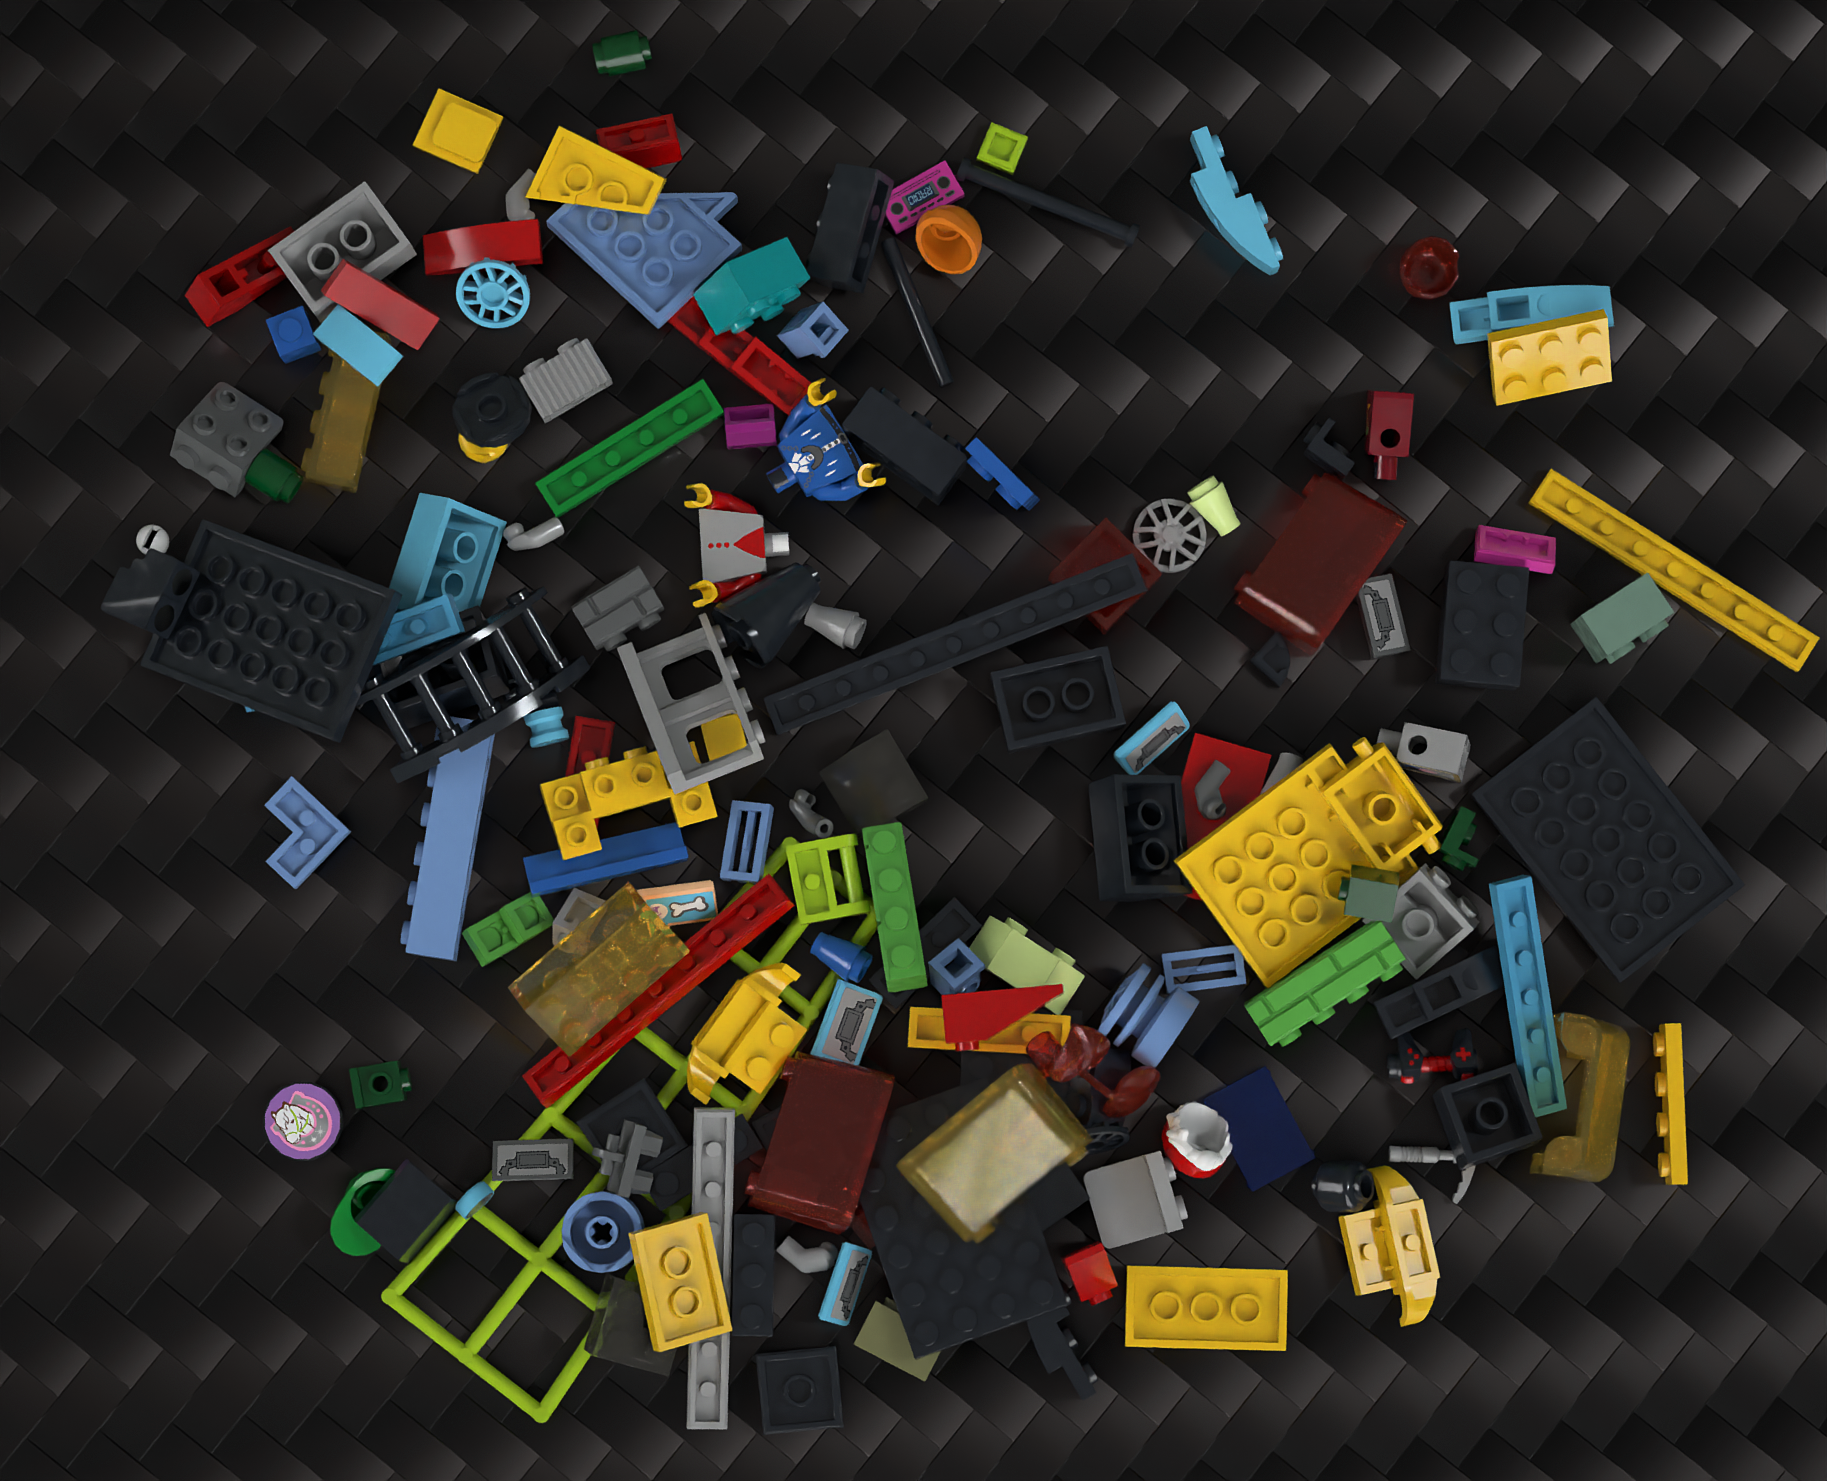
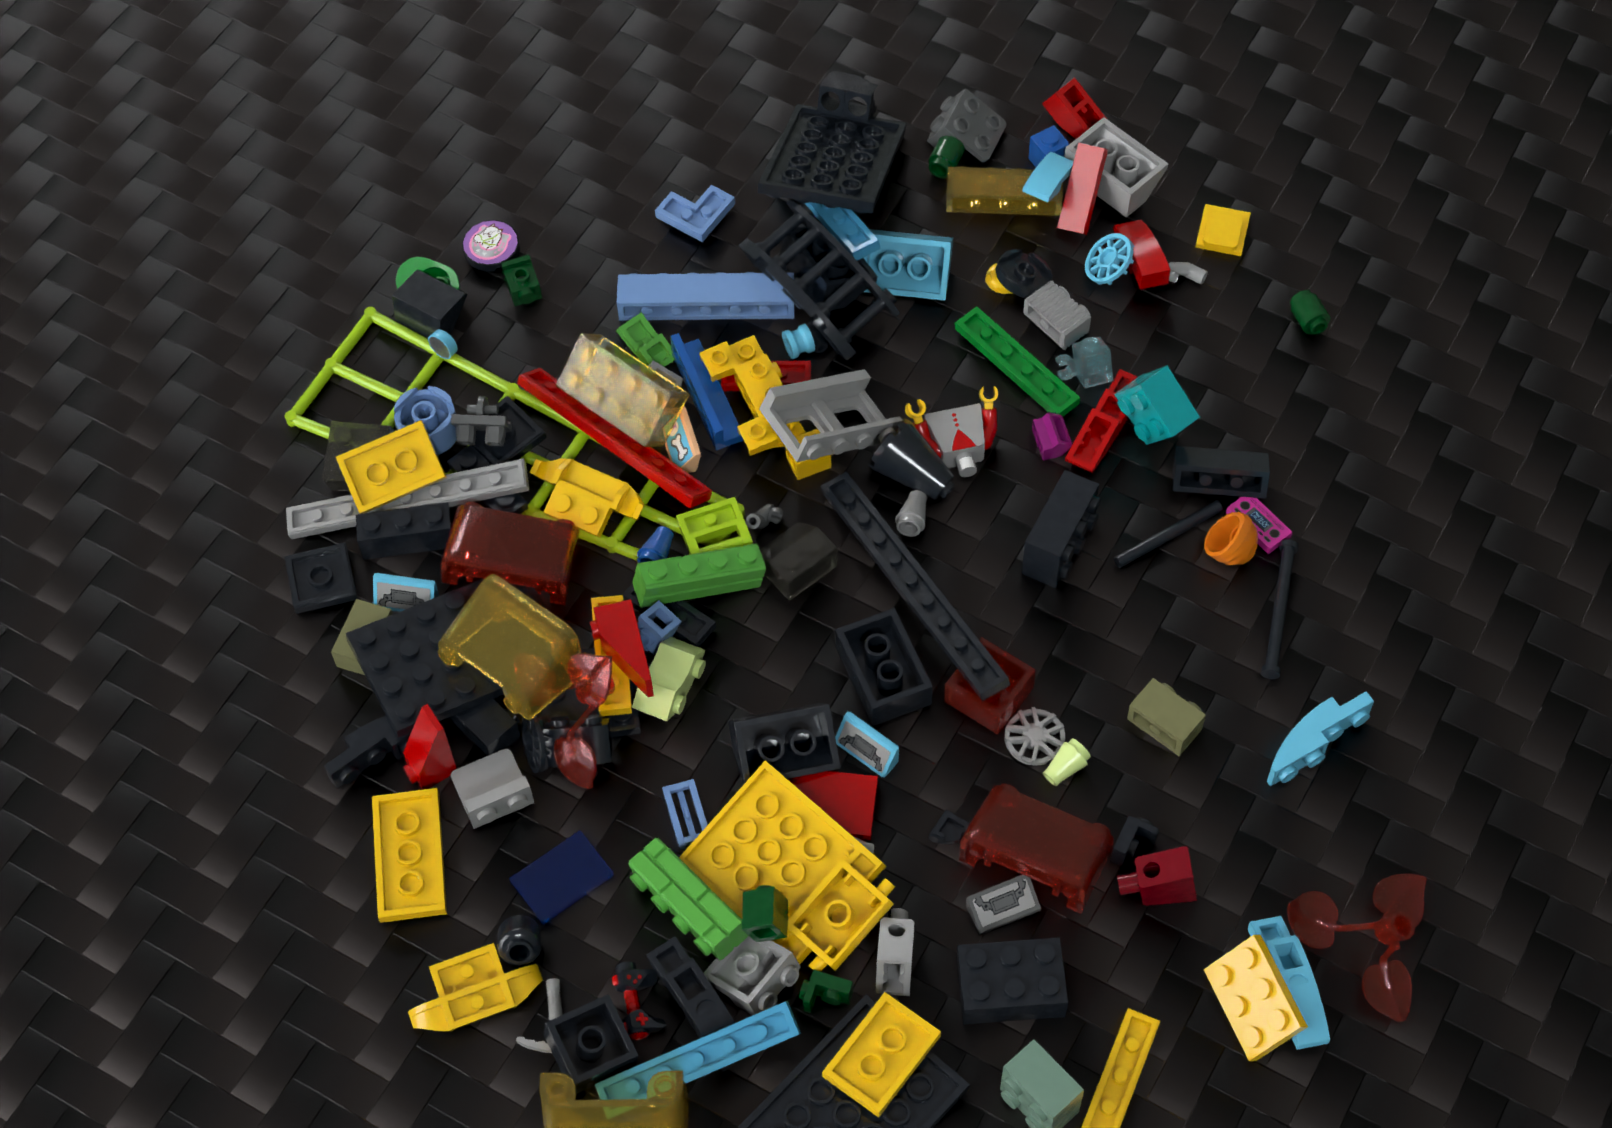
camera: 85 degrees right, 25 degrees down
white hinge [136,524,169,555] -> none
slope [492,1139,574,1181] -> none
light grey arm [503,517,564,551] -> none
yellow wing [525,126,667,215] -> none
medium blue wing [547,192,742,329] -> none
dark grey brick [571,566,665,652] -> none
red slope [596,113,682,169] -> none
medium blue tile [720,800,774,884] -> none
blue torso [766,378,886,501] -> none
light grey arm [776,1236,838,1273] -> none
medium blue brick [777,301,849,359] -> none
slope [810,979,883,1070] -> none
blue plate [965,437,1040,511] -> none
lime tile [976,122,1028,175] -> none
medium blue wheel [1096,963,1200,1070] -> none
white hair [1162,1101,1233,1178] -> none
dark grey arm [1194,760,1231,820] -> none
clear red hair [1399,236,1459,300] -> none
dark pink plate [1474,525,1556,574] -> none
none -> yellow plate [822,992,941,1118]
none -> clear light blue brick [1055,337,1113,388]
none -> olive brick [1127,678,1206,756]
none -> clear red plant [1287,874,1427,1022]

